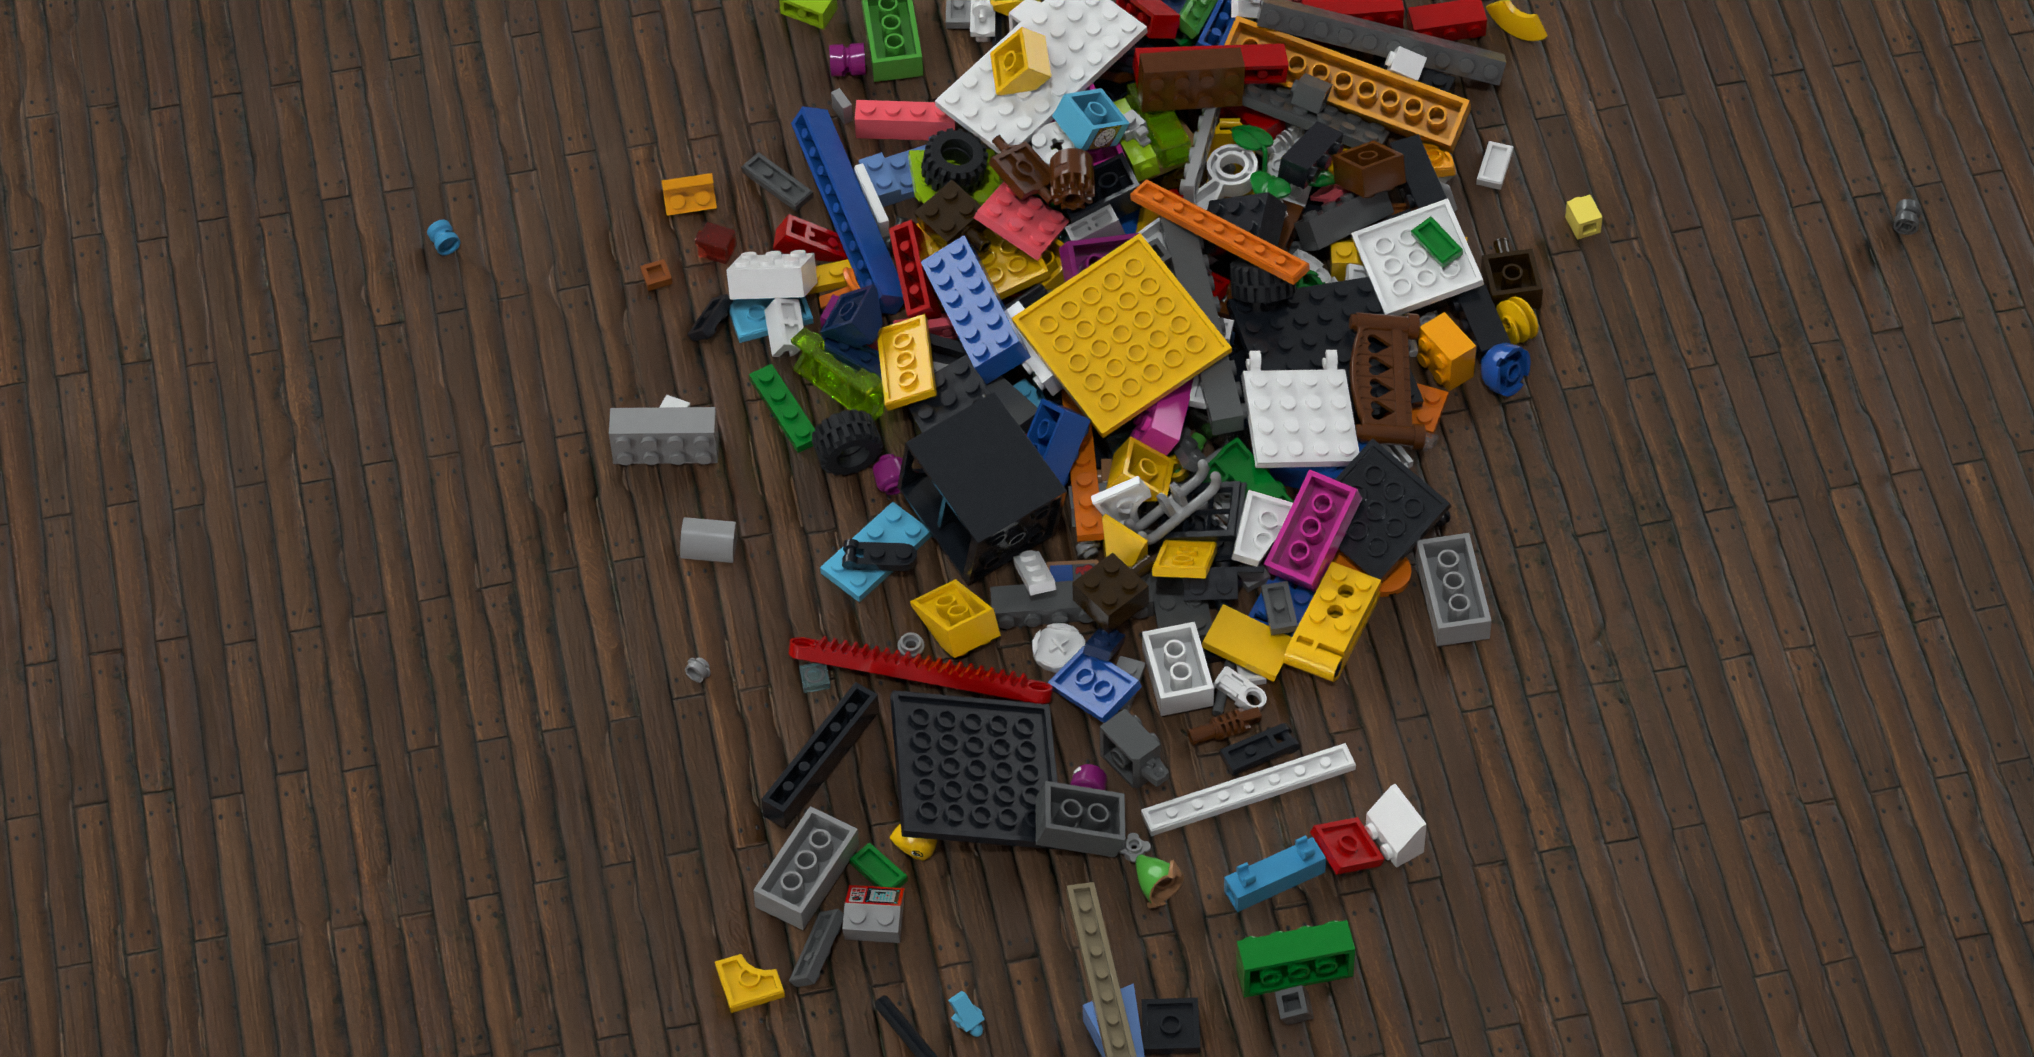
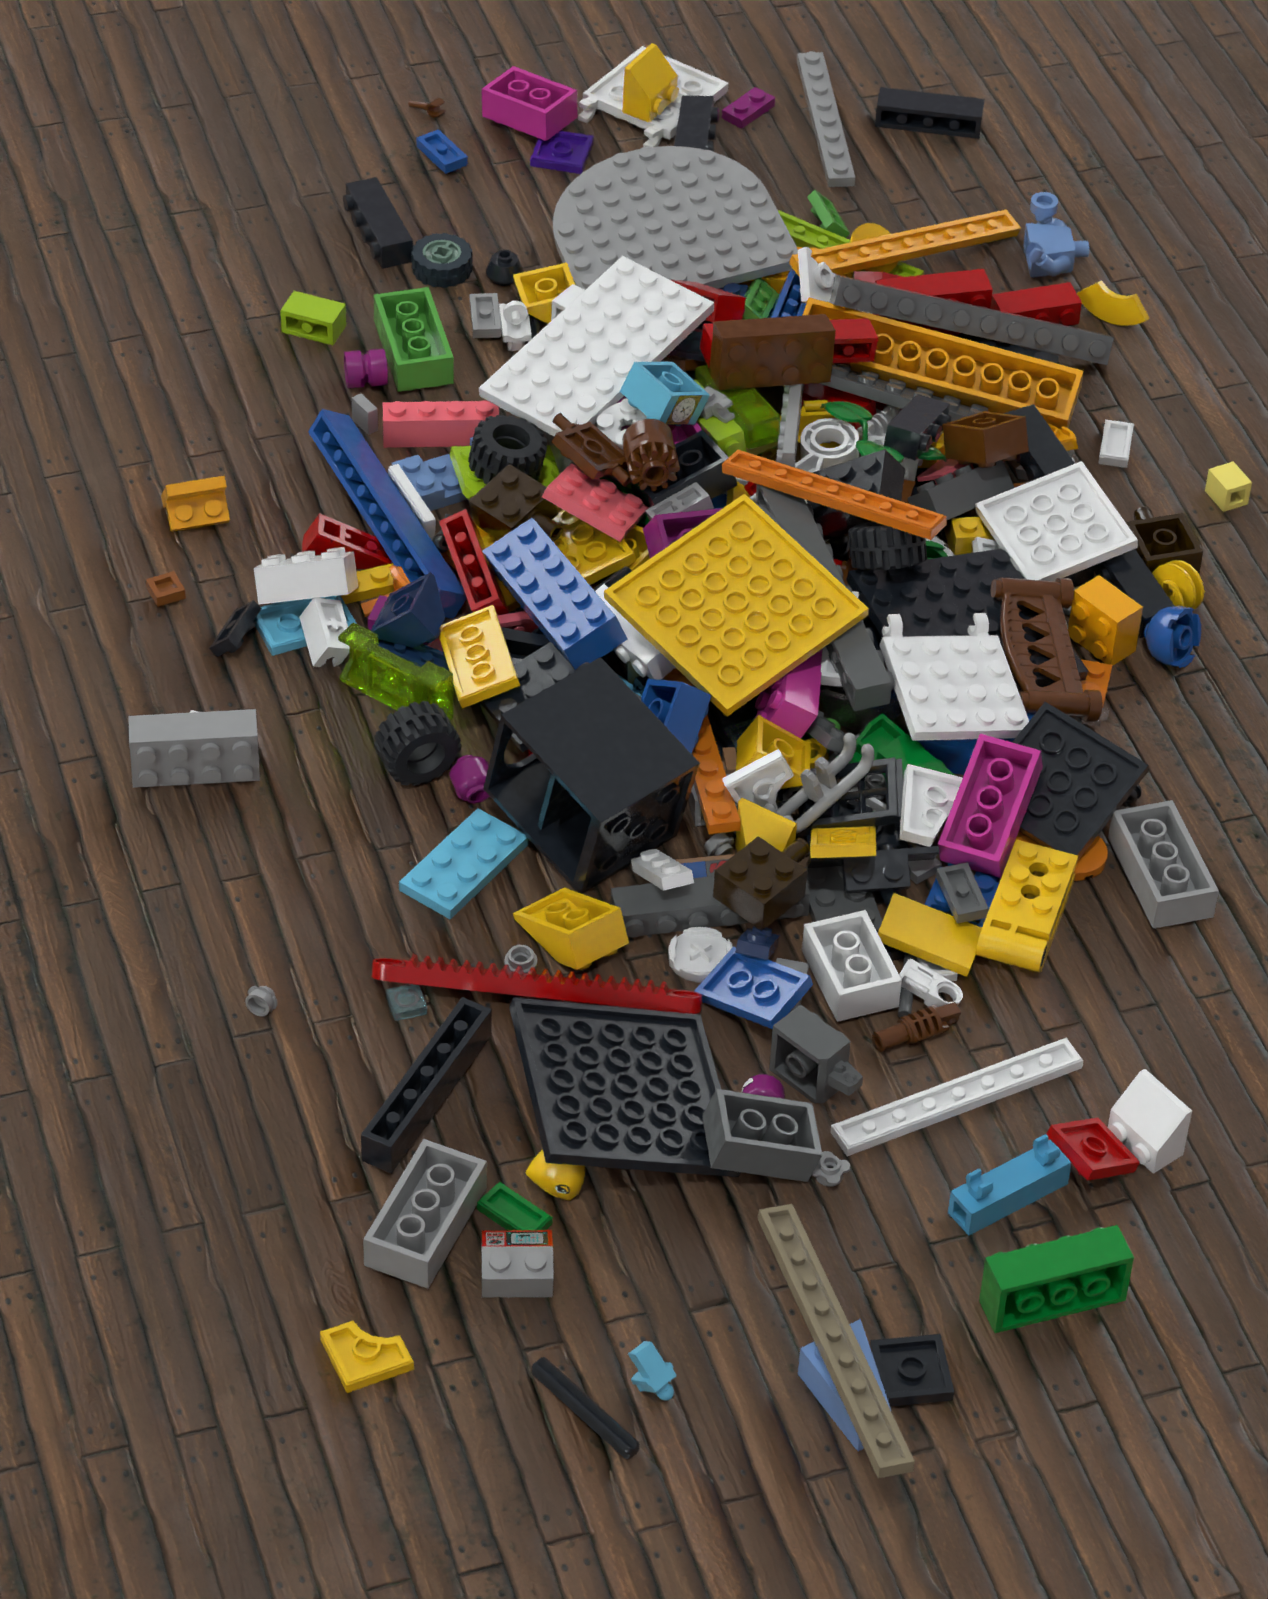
camera: 10 degrees left, 10 degrees down
light grey brick [680,517,738,563] -> none
clear red brick [695,222,737,265] -> none
dark grey tile [741,152,813,212] -> none
green plate [749,364,815,453] -> none
dark grey plate [789,909,844,987] -> none
black plate [842,539,917,571] -> none
yellow slope [990,27,1052,96] -> none
hat [1135,854,1184,908] -> none
black plate [1220,723,1301,776] -> none
dark grey brick [1275,985,1314,1025] -> none
dark grey brick [1290,73,1333,114] -> none
white brick [1385,46,1427,81] -> none
green tile [1411,216,1463,268] -> none

